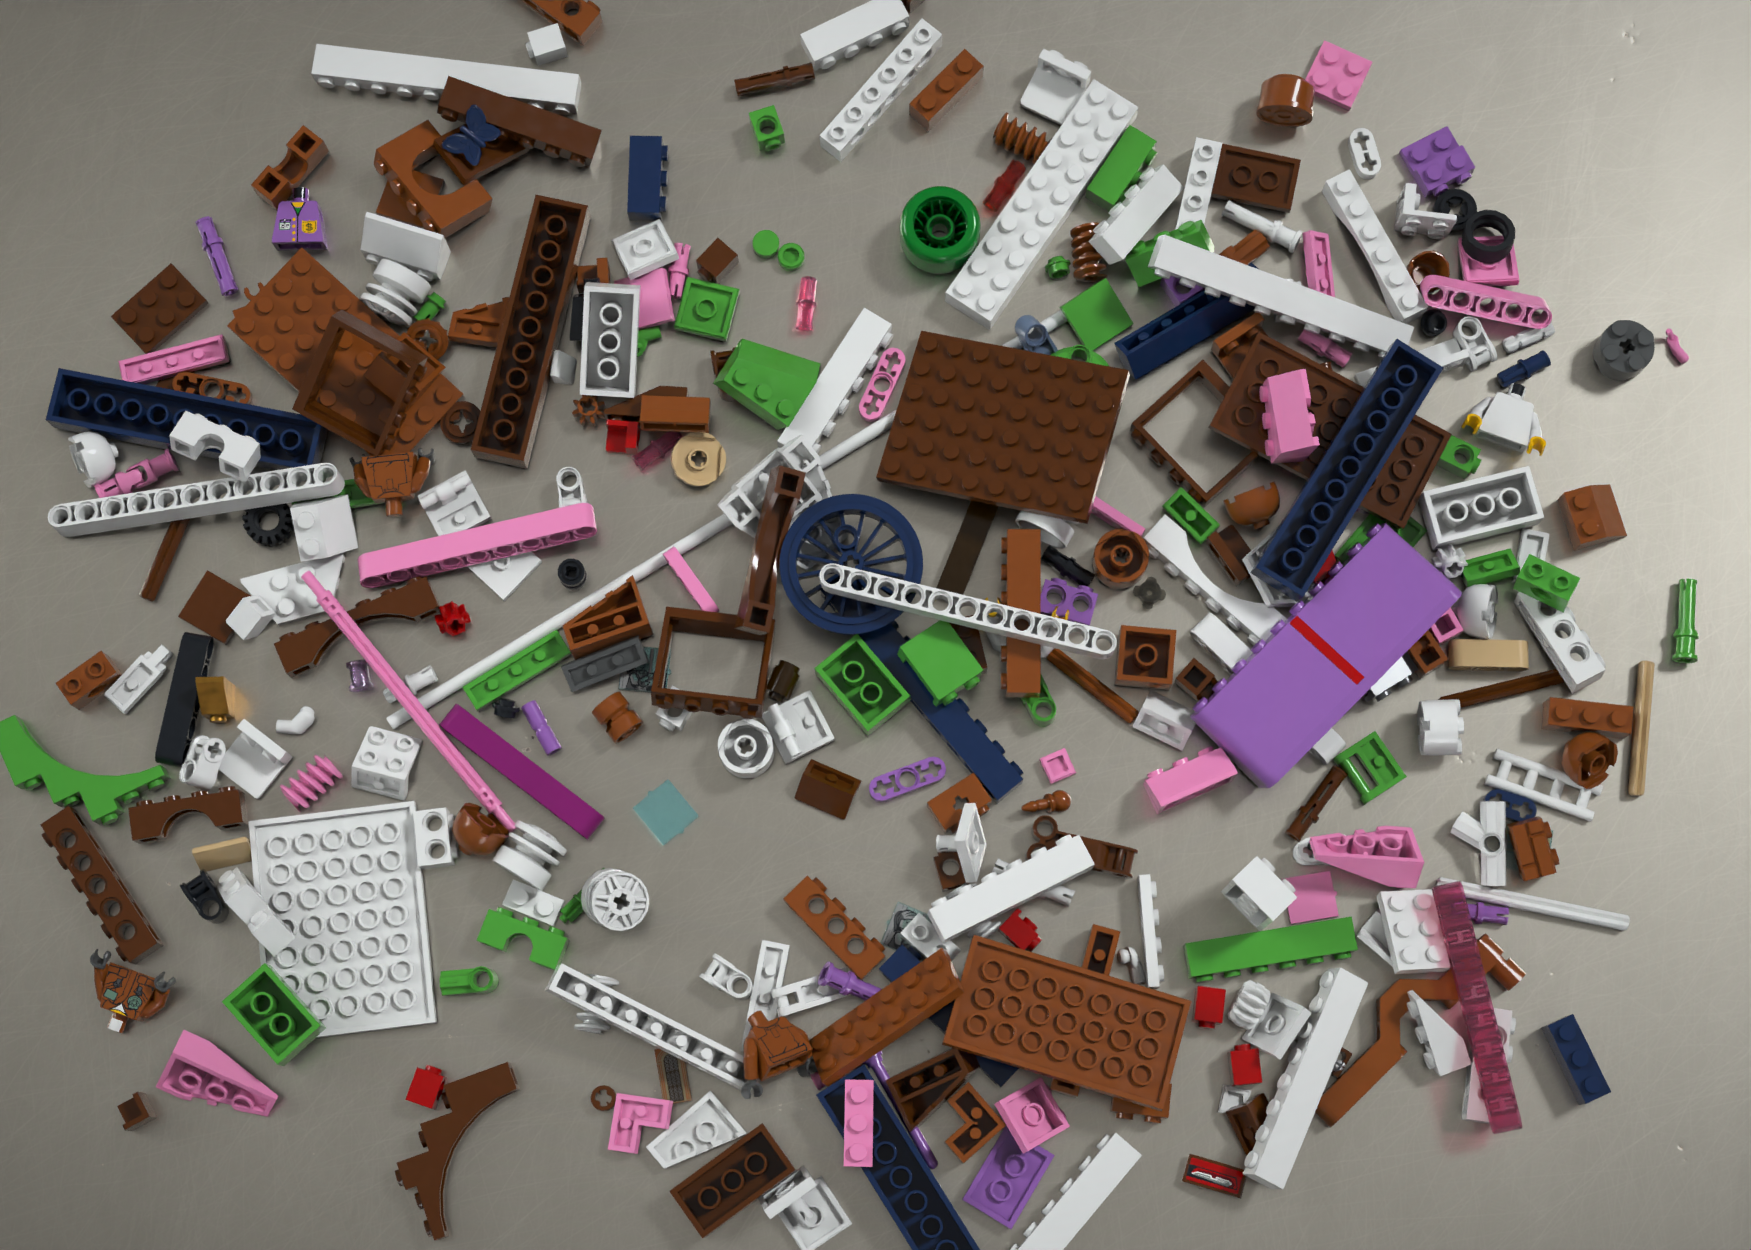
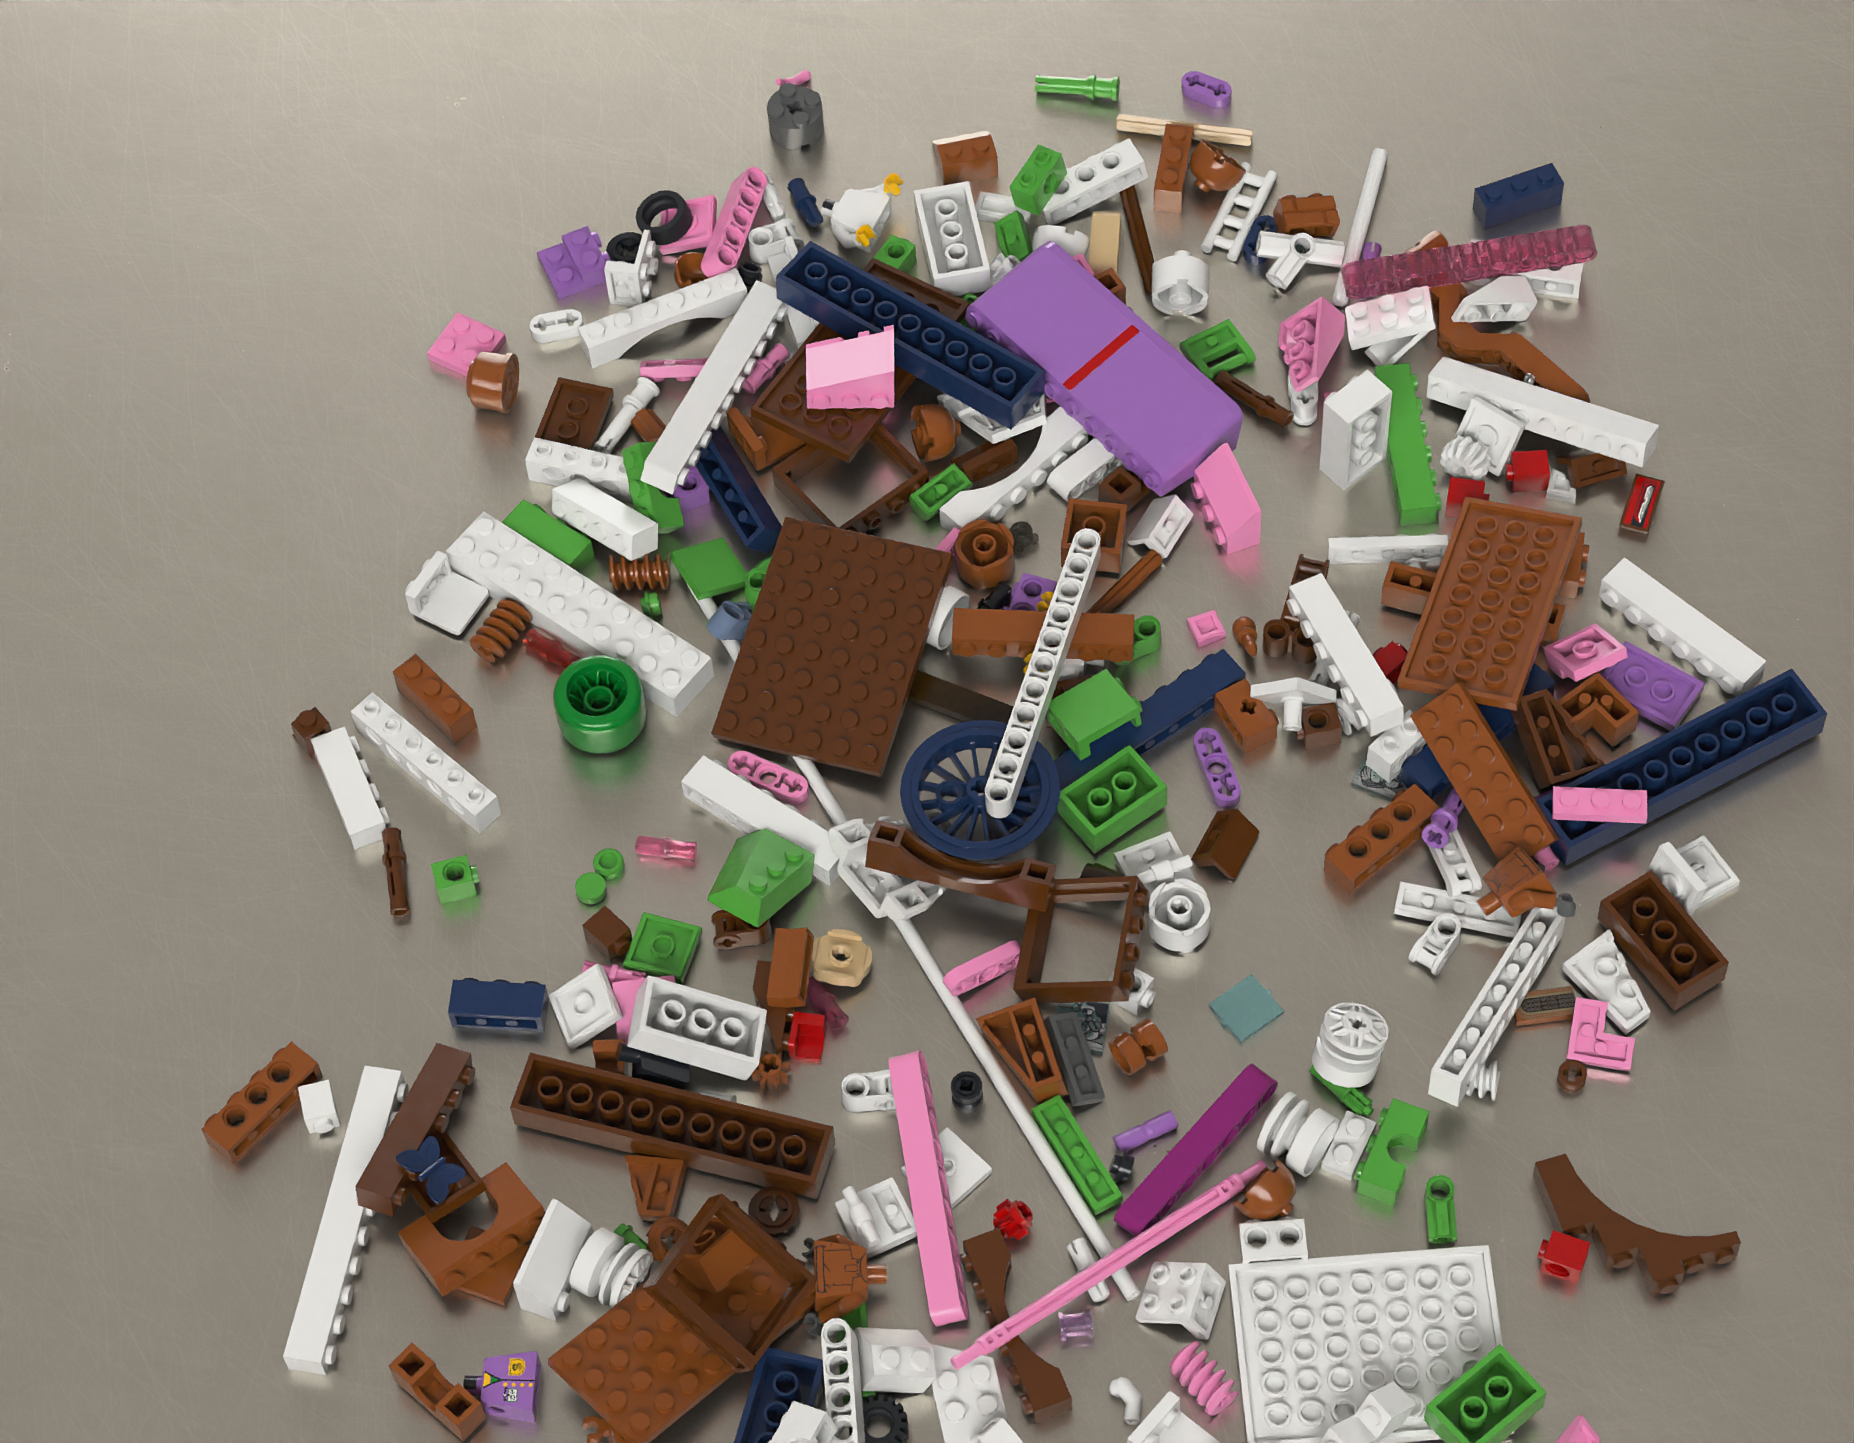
camera: 85 degrees left, 20 degrees down
none -> medium lavender beam [1182,71,1232,108]

